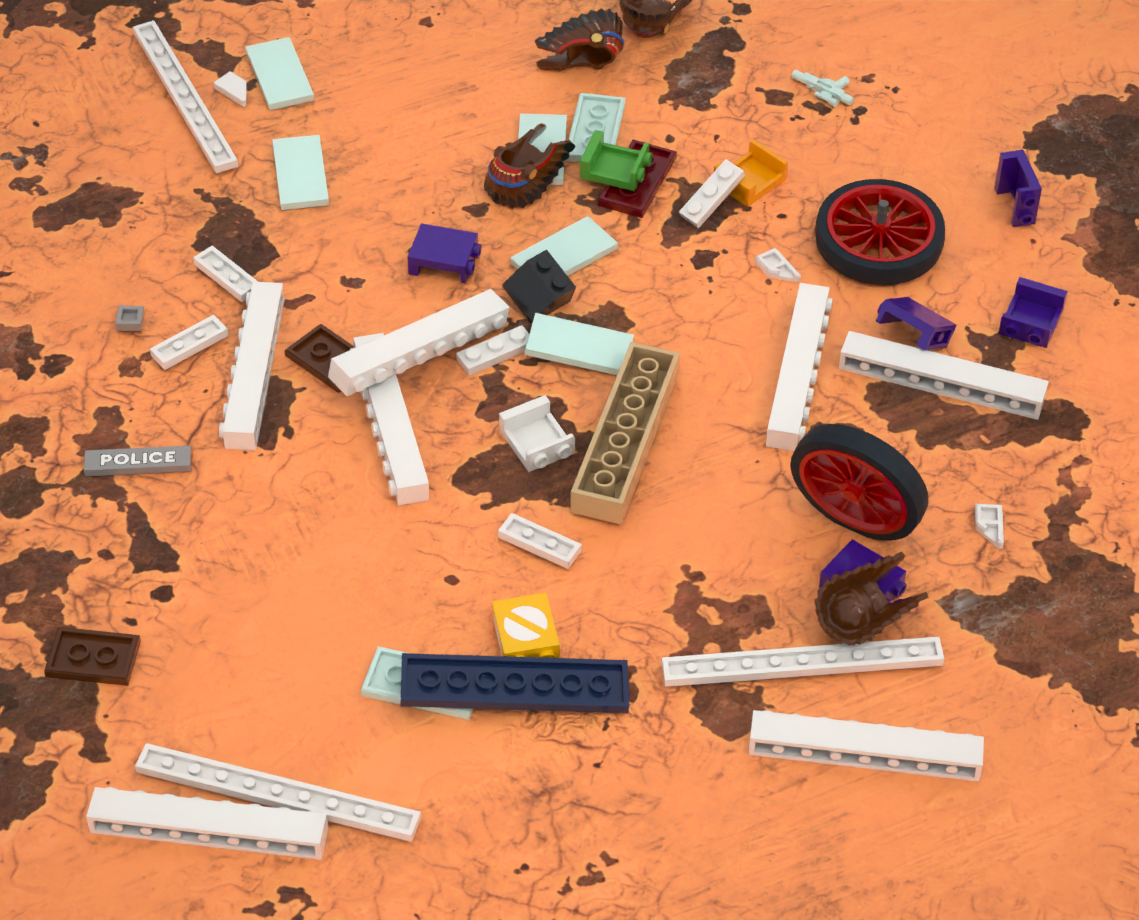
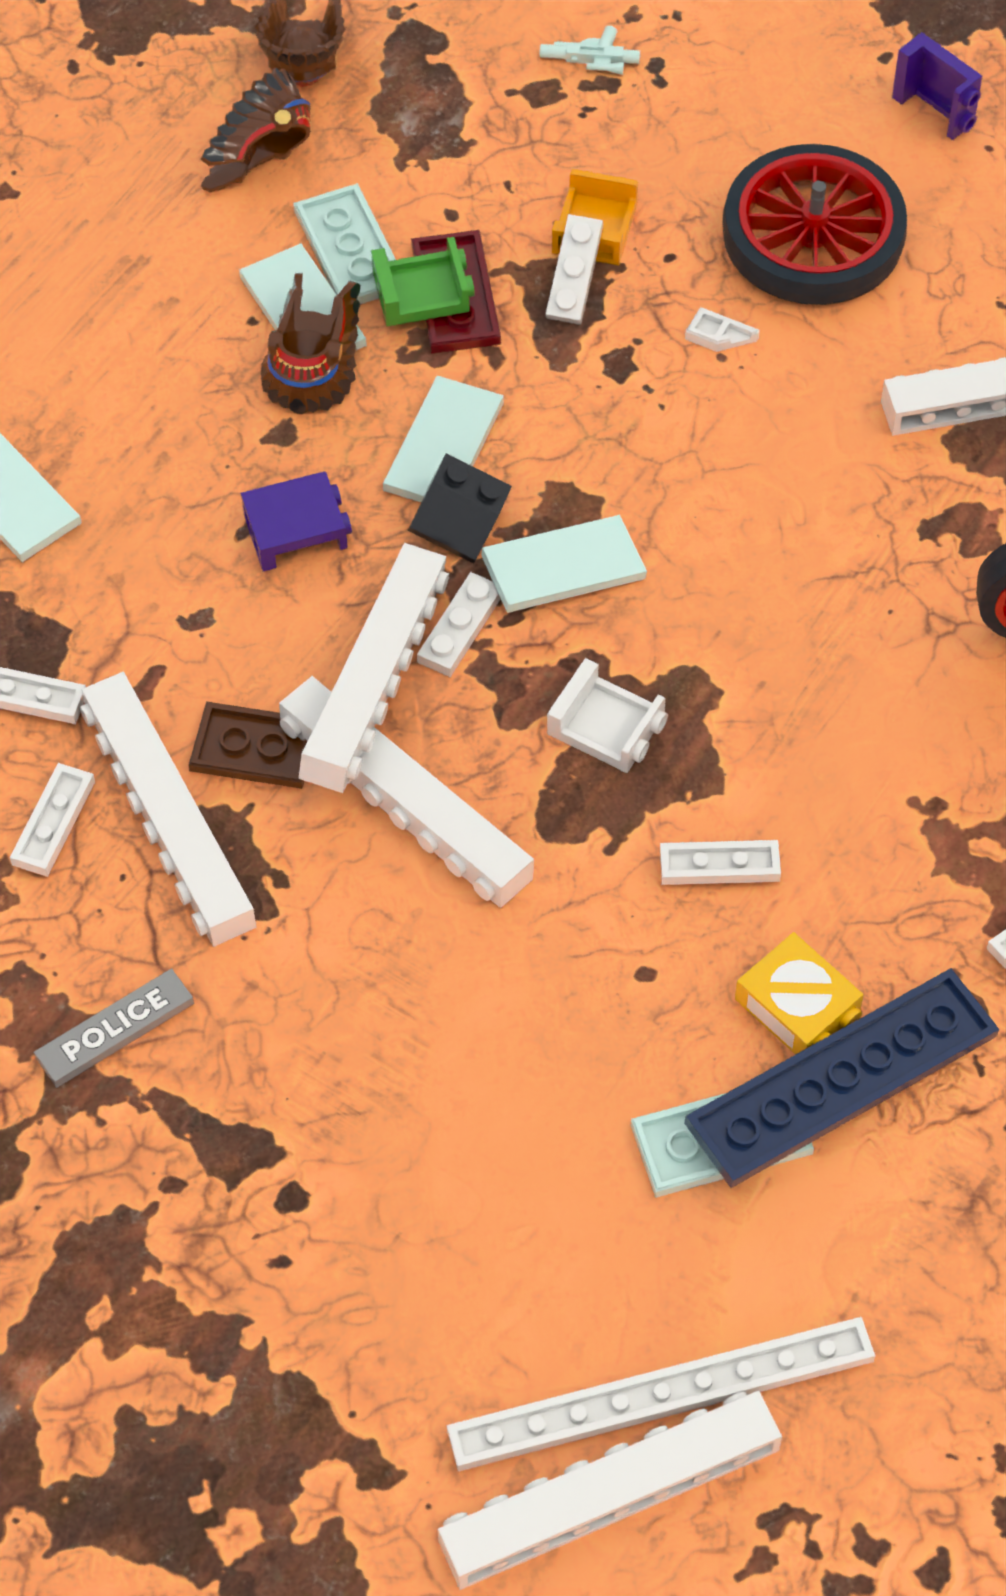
camera: 30 degrees left, 10 degrees up
reddish brown tile [44,627,141,686] -> none
tan brick [570,342,680,525] -> none
white brick [766,283,833,451] -> none
dark purple panel [876,297,957,350] -> none

